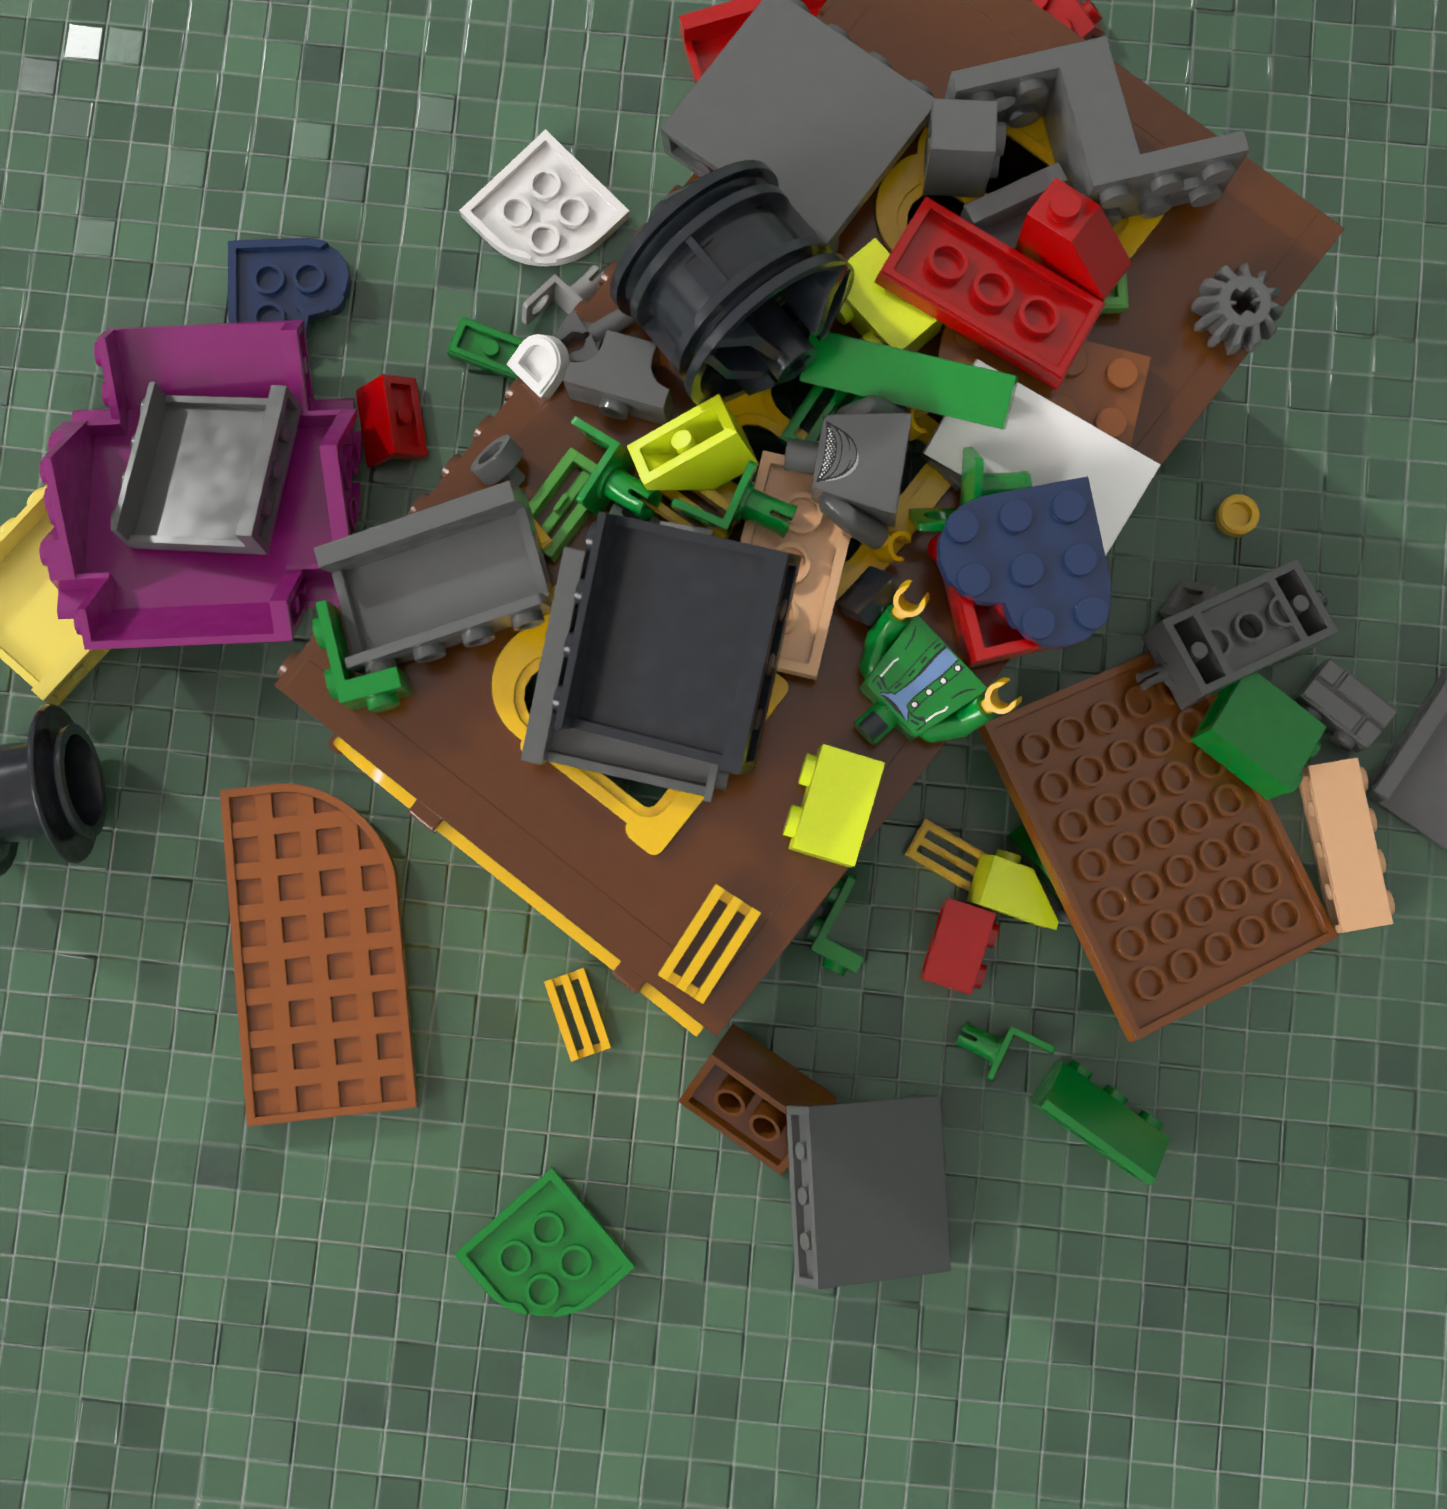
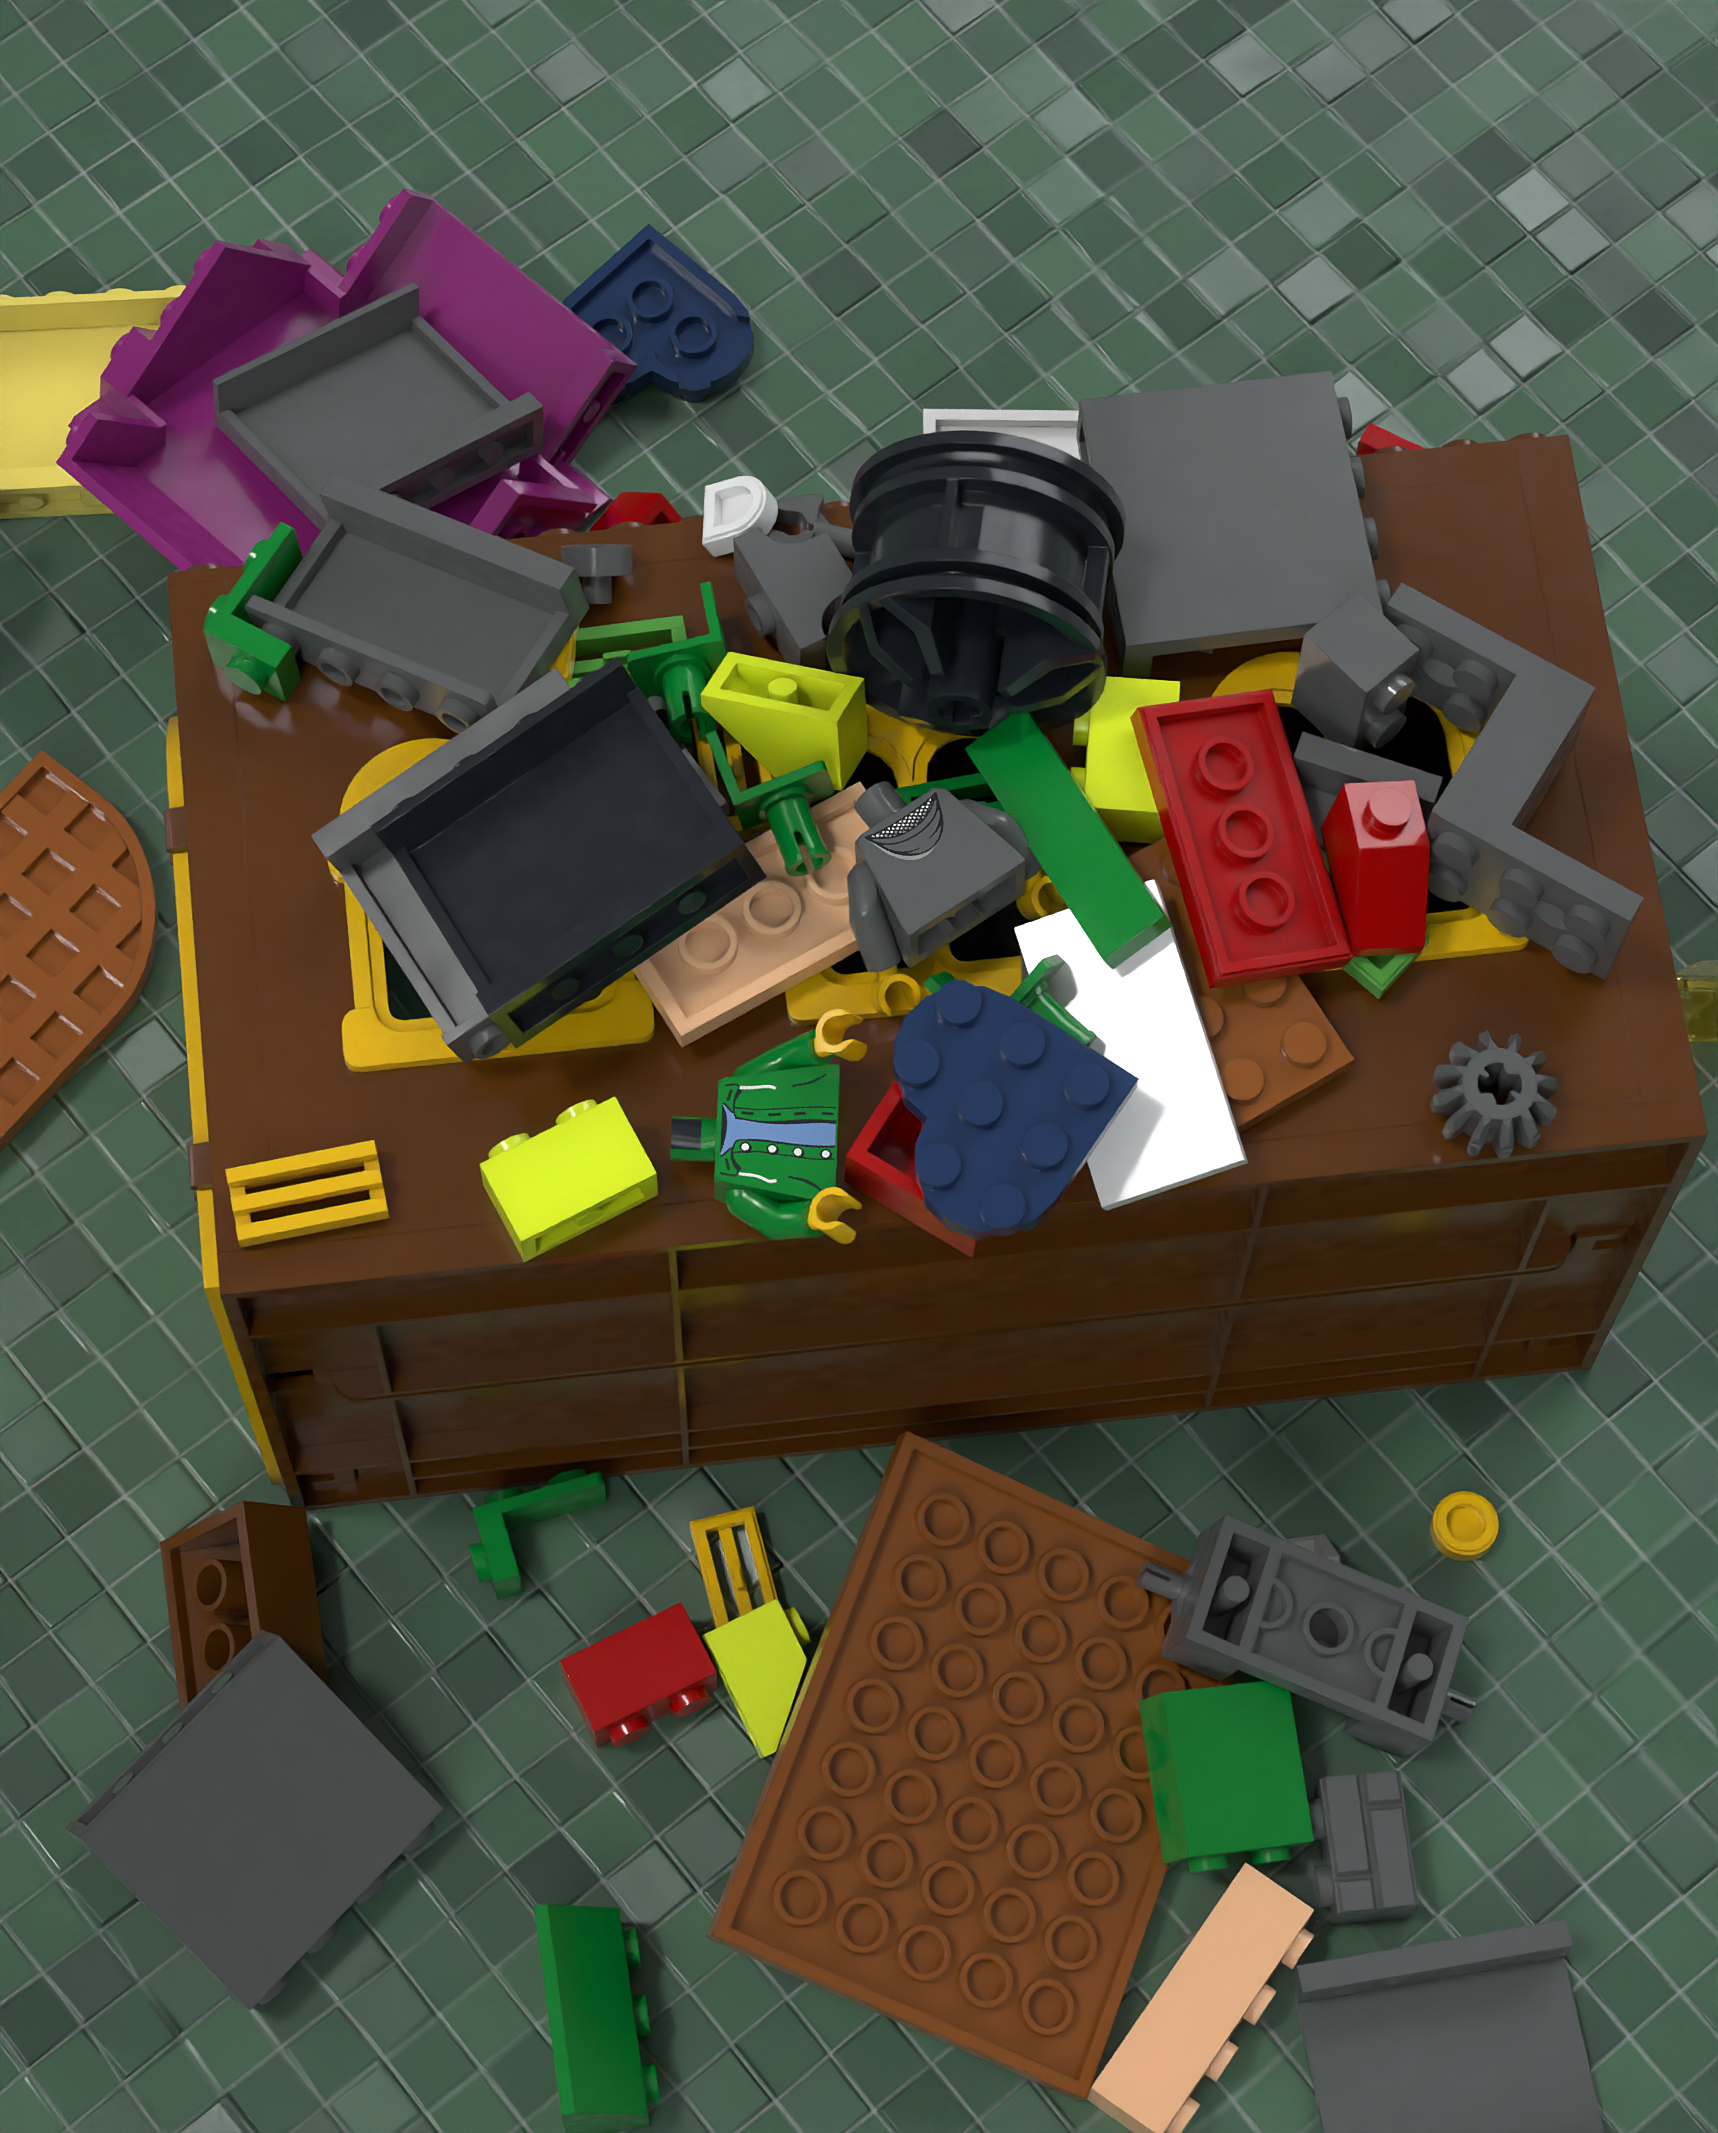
camera: 40 degrees right, 15 degrees down
yellow tile [544,968,612,1062] -> none
black tile [835,566,902,626] -> none
green bracket [955,1021,1056,1082] -> none

